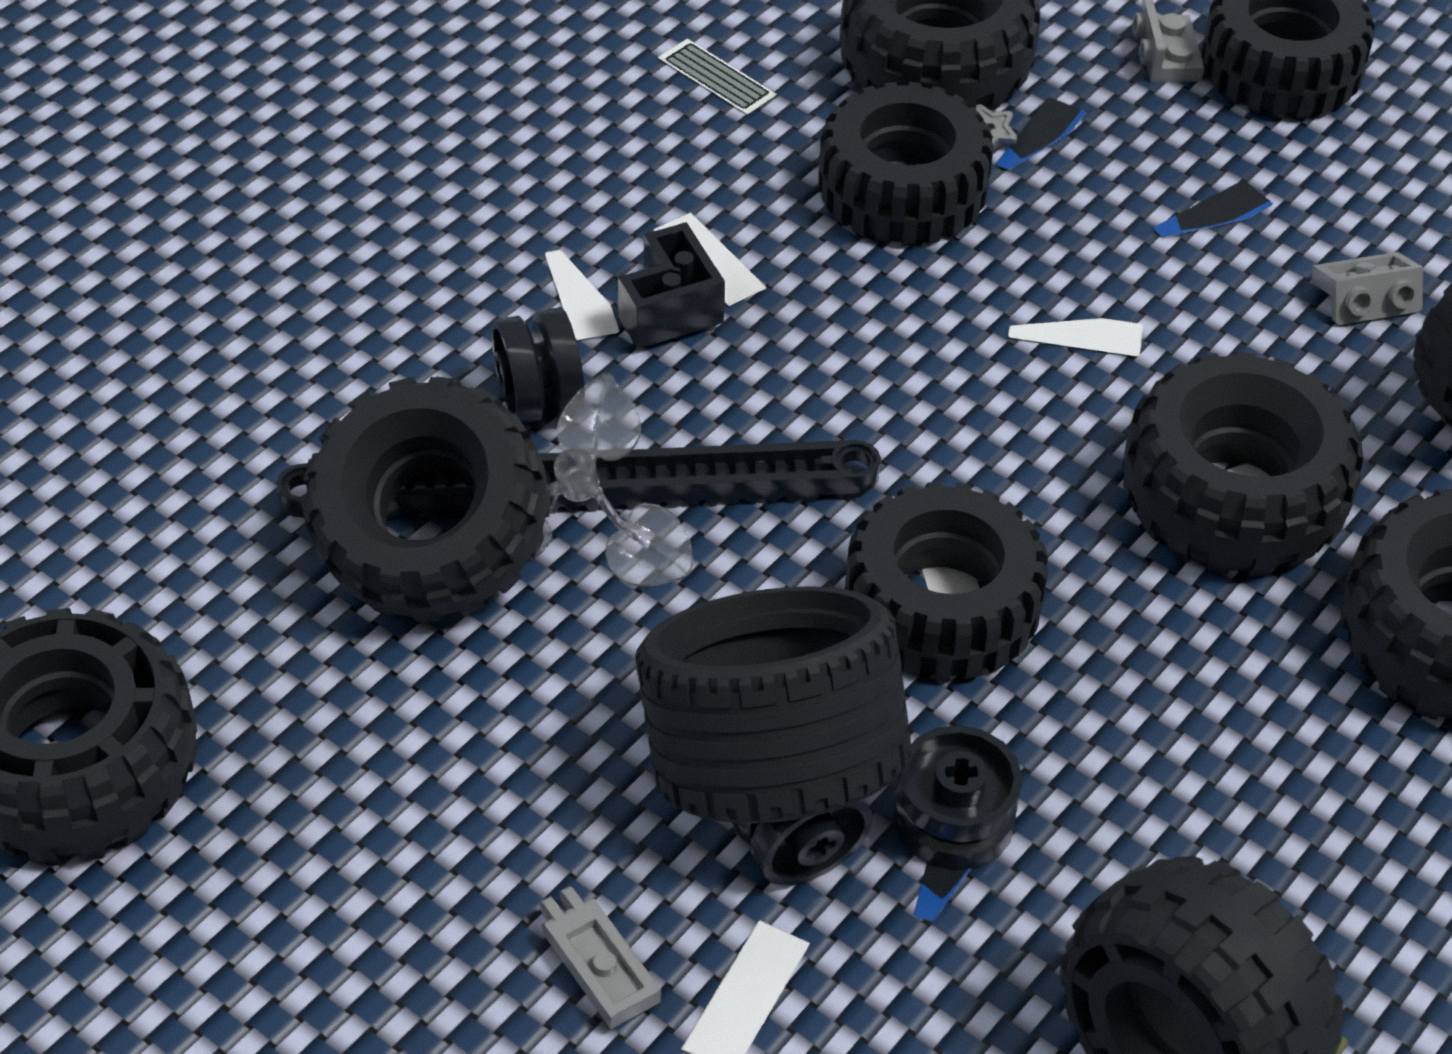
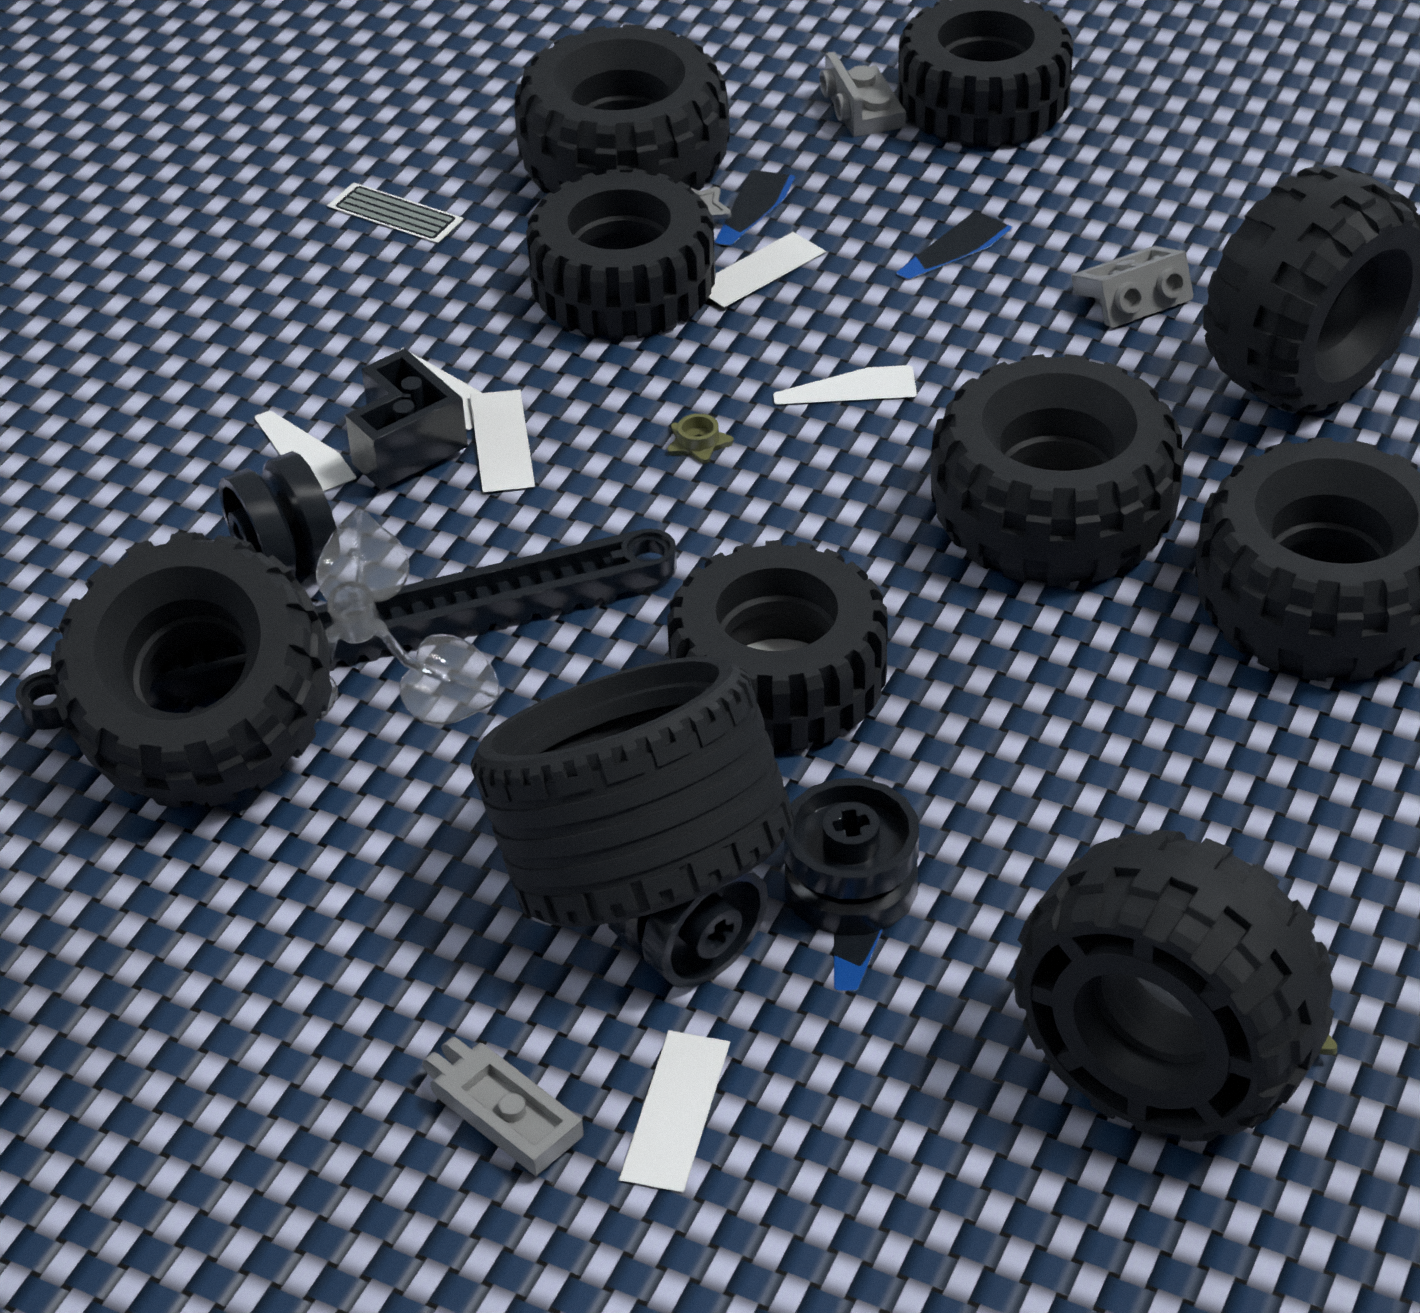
camera: 10 degrees left, 5 degrees down
none -> white sticker [470,390,535,493]
none -> olive plate [667,413,734,464]
none -> white sticker [709,232,826,308]

